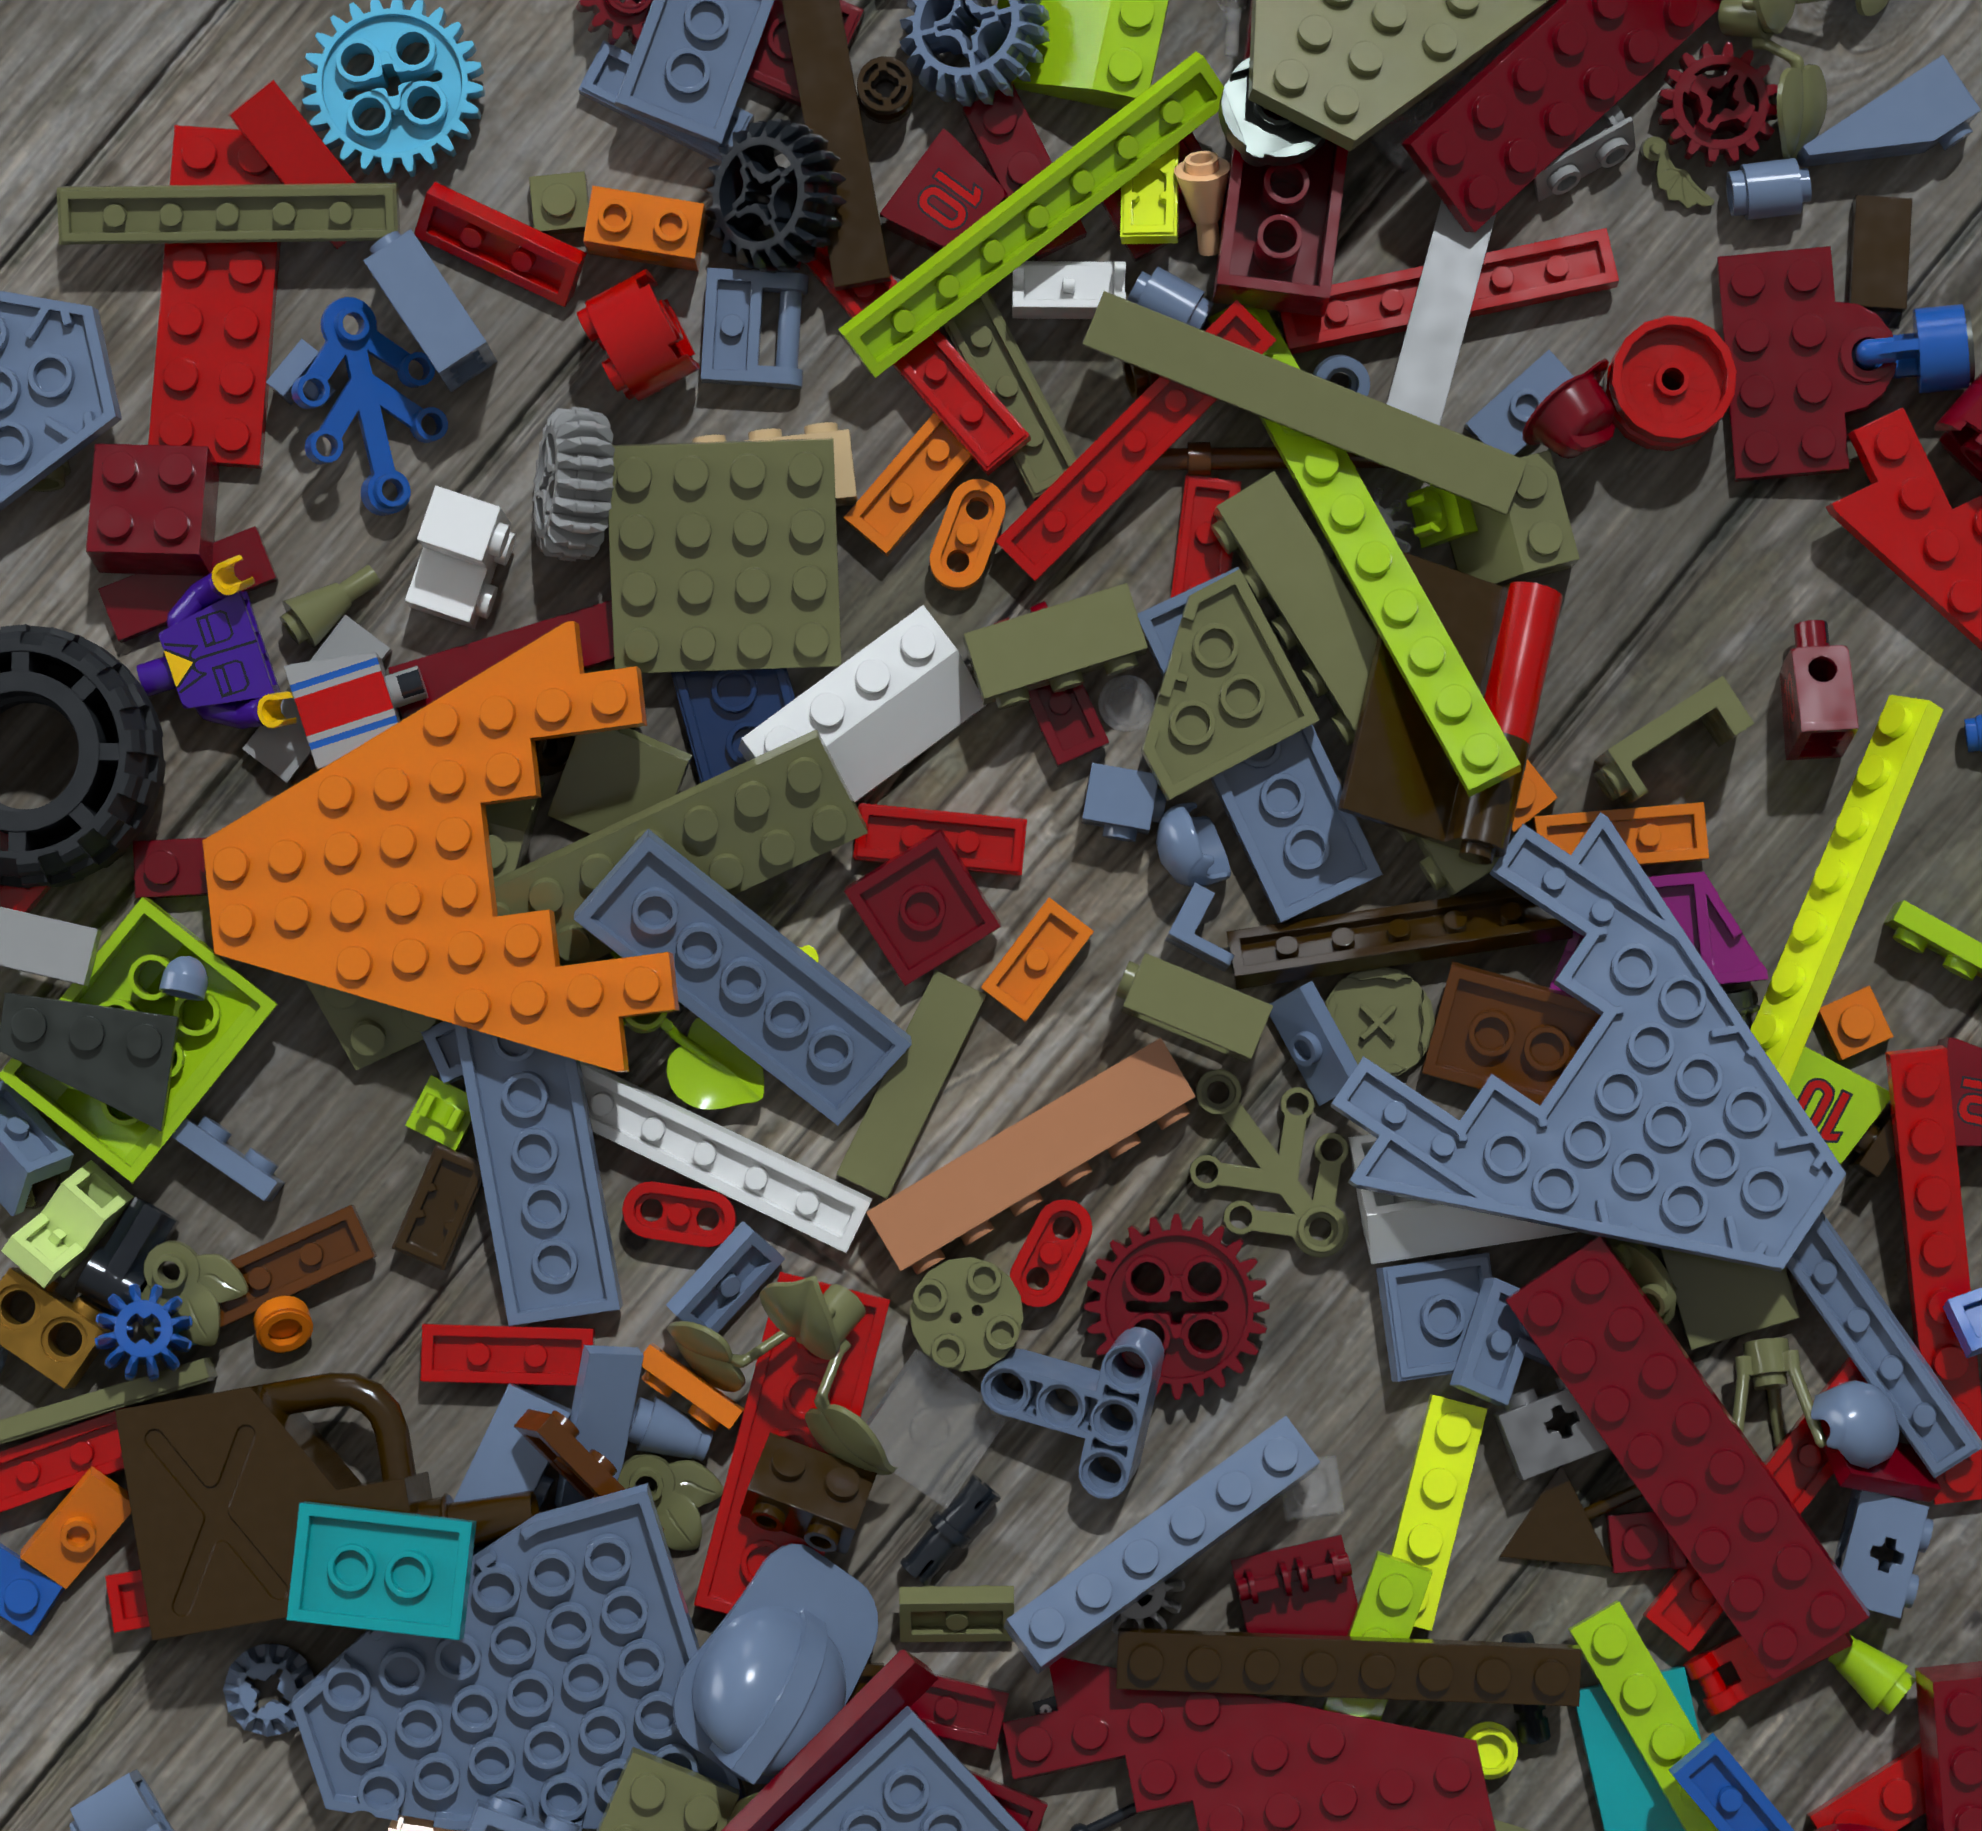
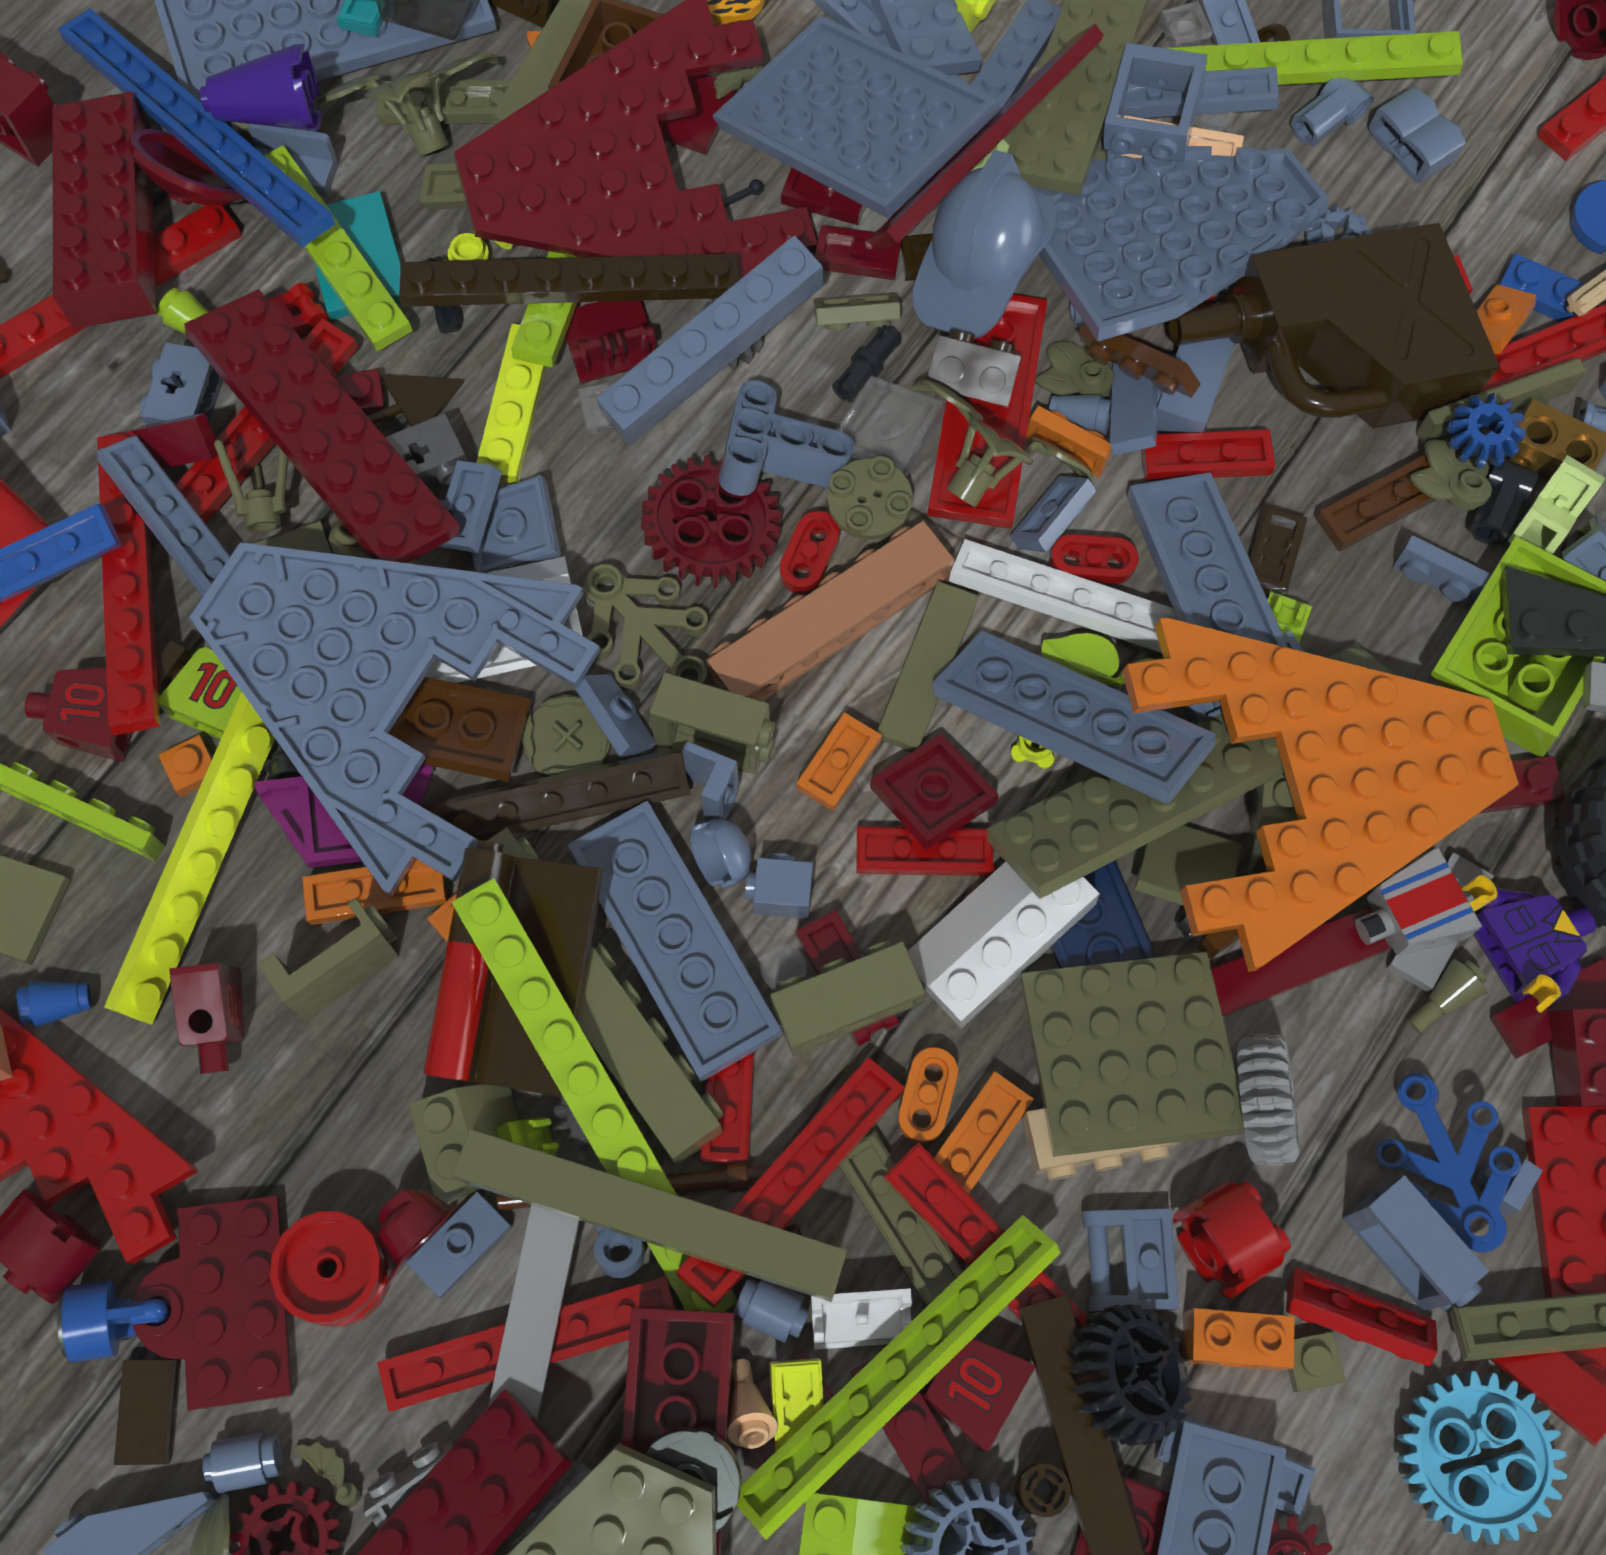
camera: 175 degrees right, 15 degrees down
sand blue hinge [159,956,208,1001] -> none
orange tile [253,1296,313,1353] -> none
teal plate [287,1501,477,1640] -> none
white brick [405,485,516,629] -> none
olive plate [1141,569,1320,801] -> none
sand blue hair [1811,1381,1899,1469] -> none

